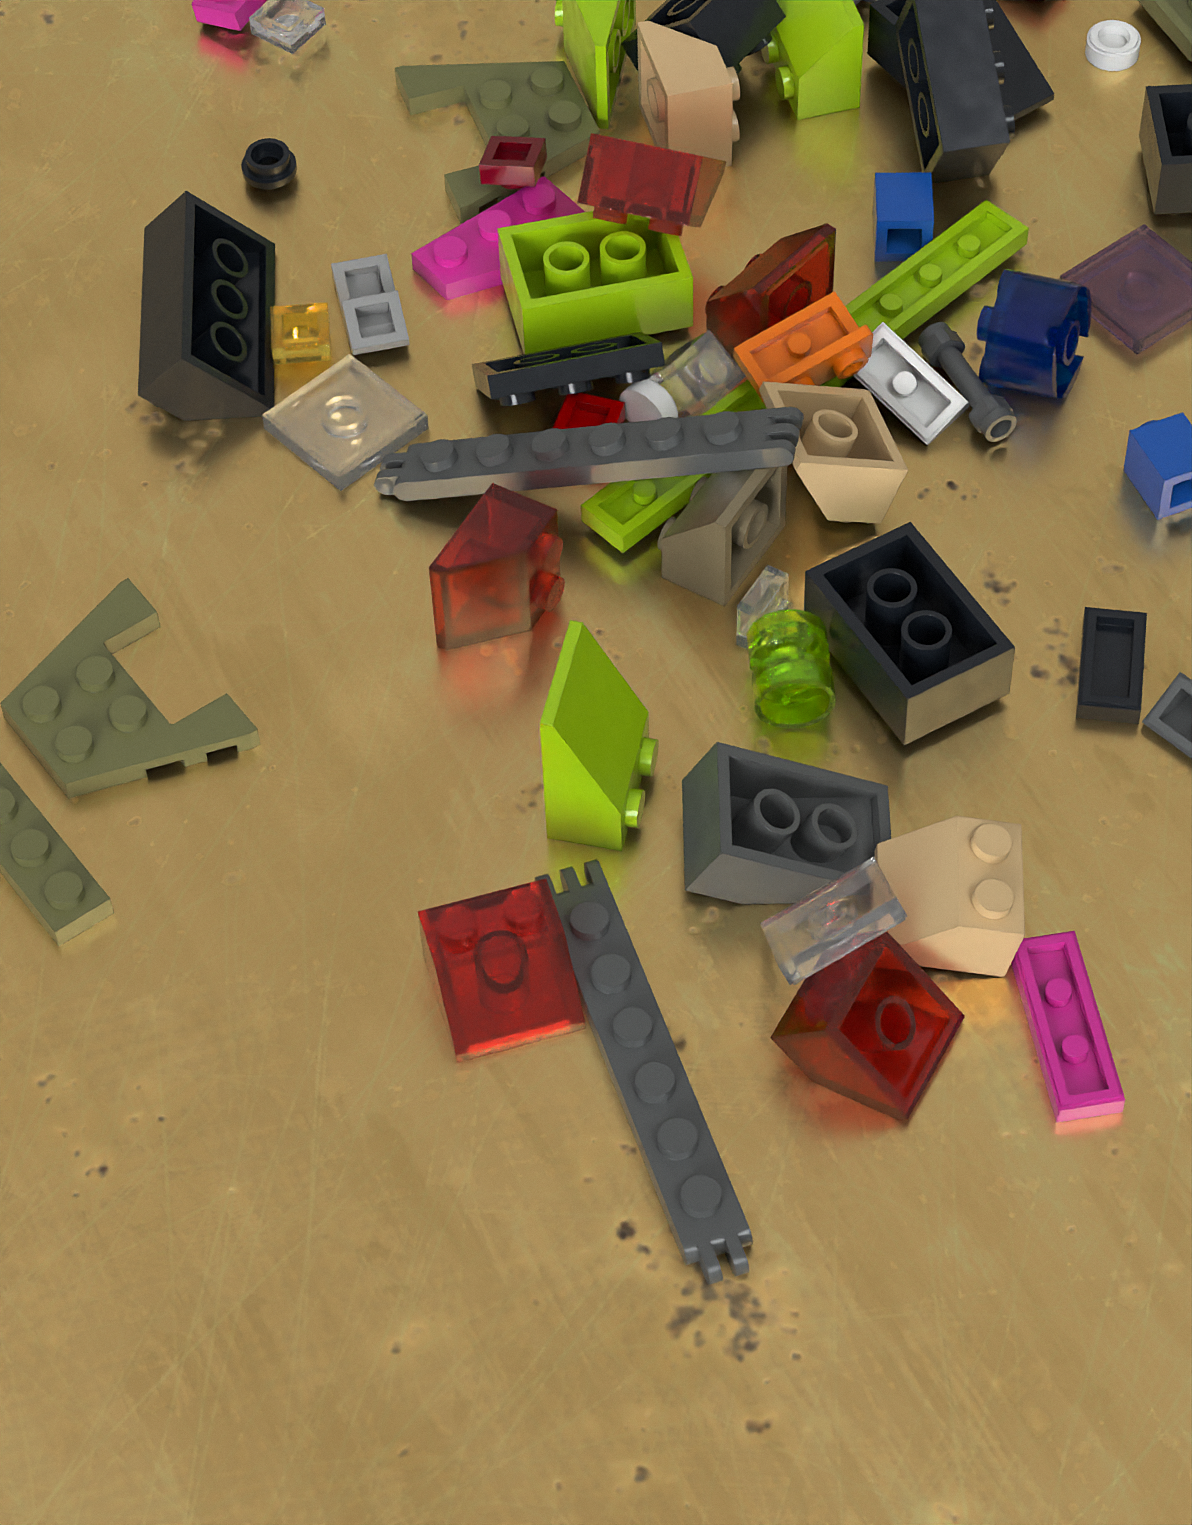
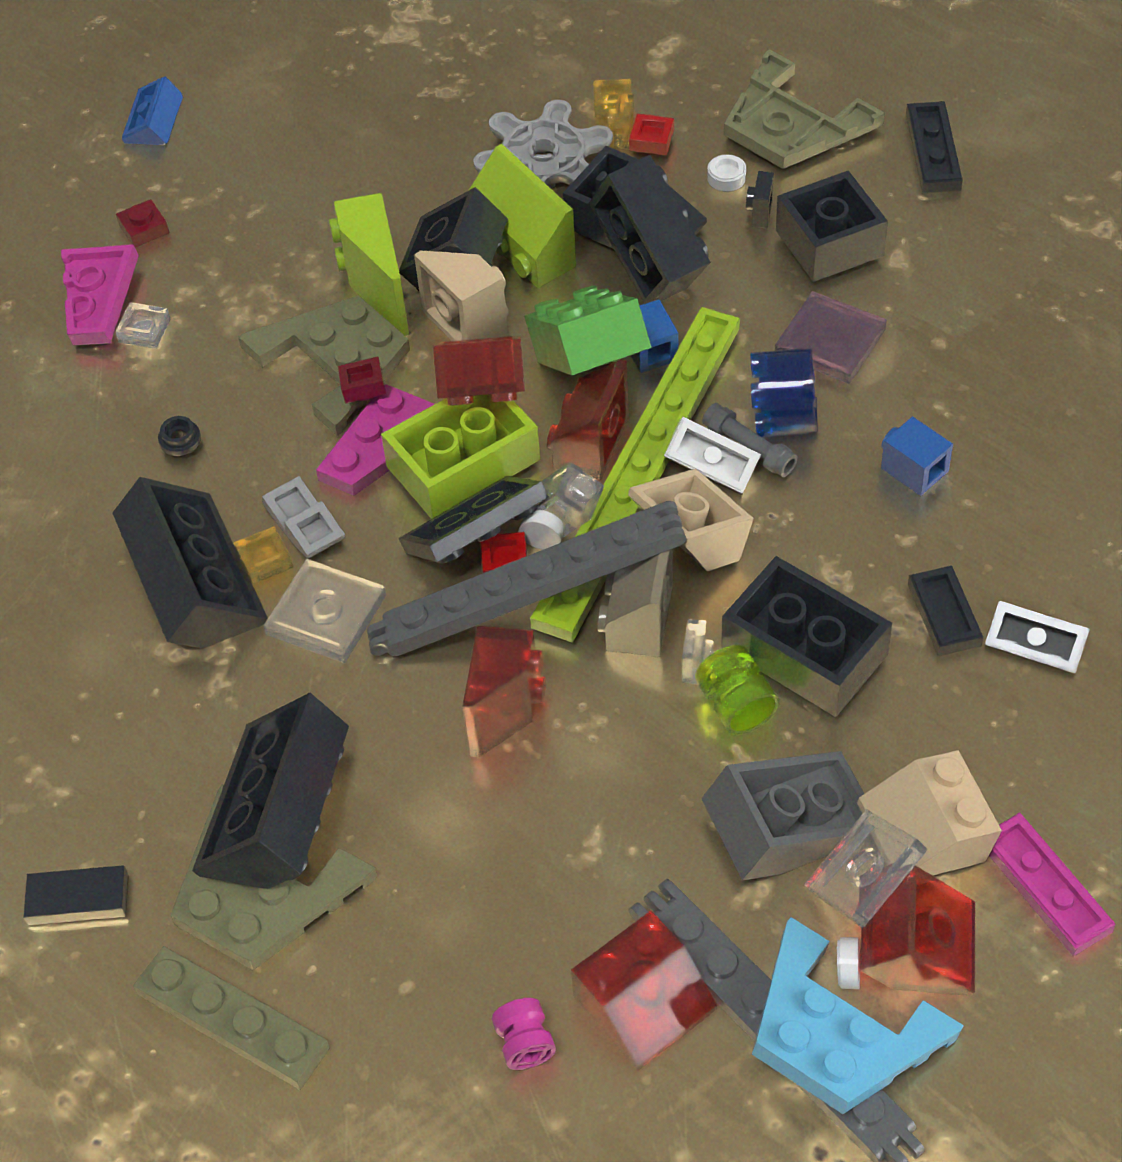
camera: 20 degrees left, 0 degrees up
lime slope [540,620,659,851] -> none
orange bracket [733,291,873,408] -> none
none -> black slope [192,693,349,889]
none -> dark pink wheel [491,998,556,1070]
none -> bright green brick [524,286,652,375]
none -> black plate [746,171,774,229]
none -> medium azure wing [752,917,964,1114]
none -> white tile [837,937,860,989]

